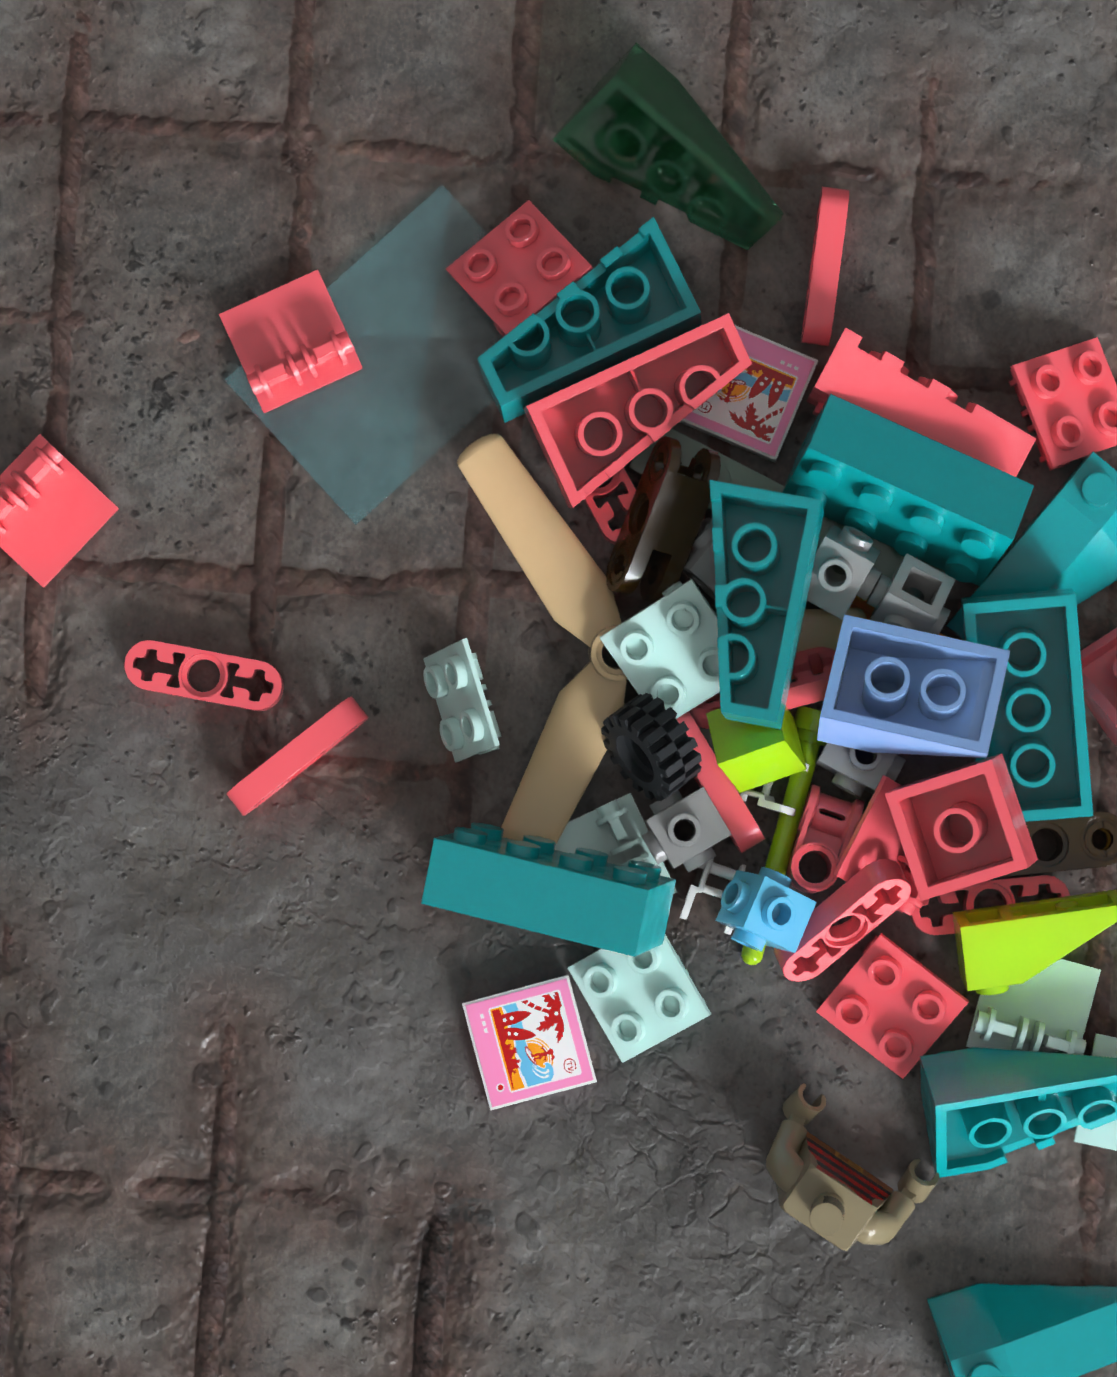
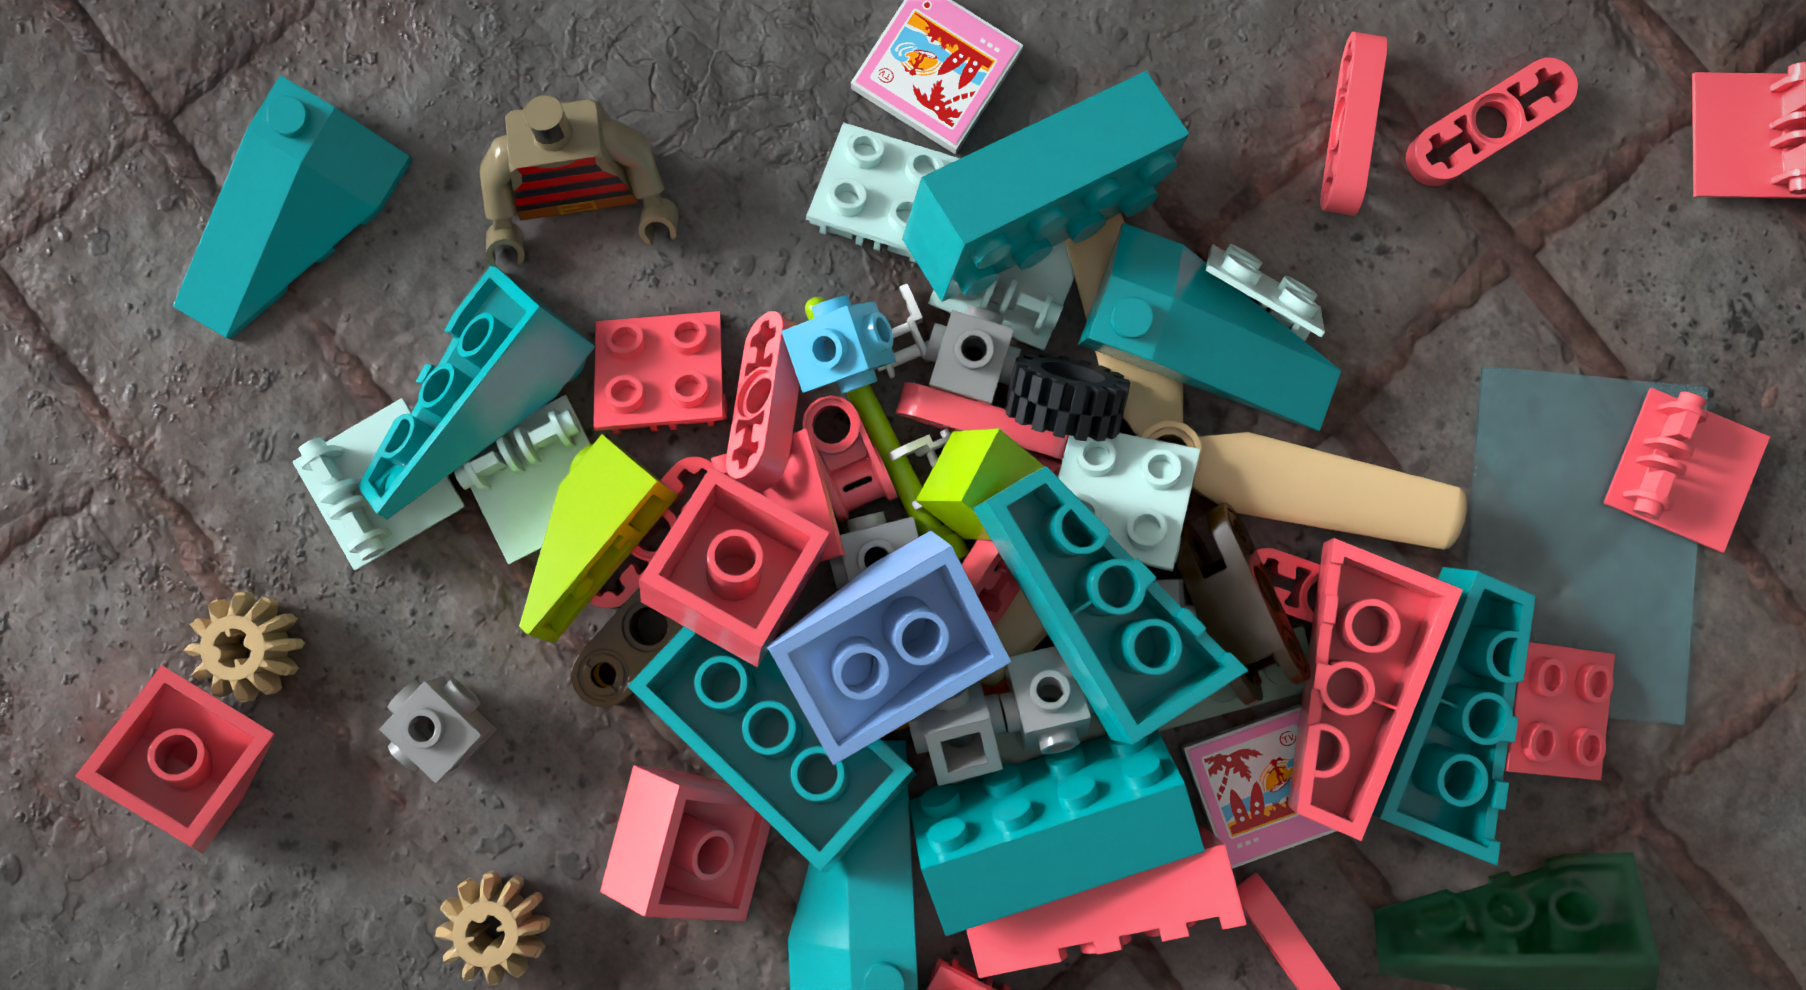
camera: 140 degrees right, 0 degrees up
none -> teal wedge [1078,223,1341,431]

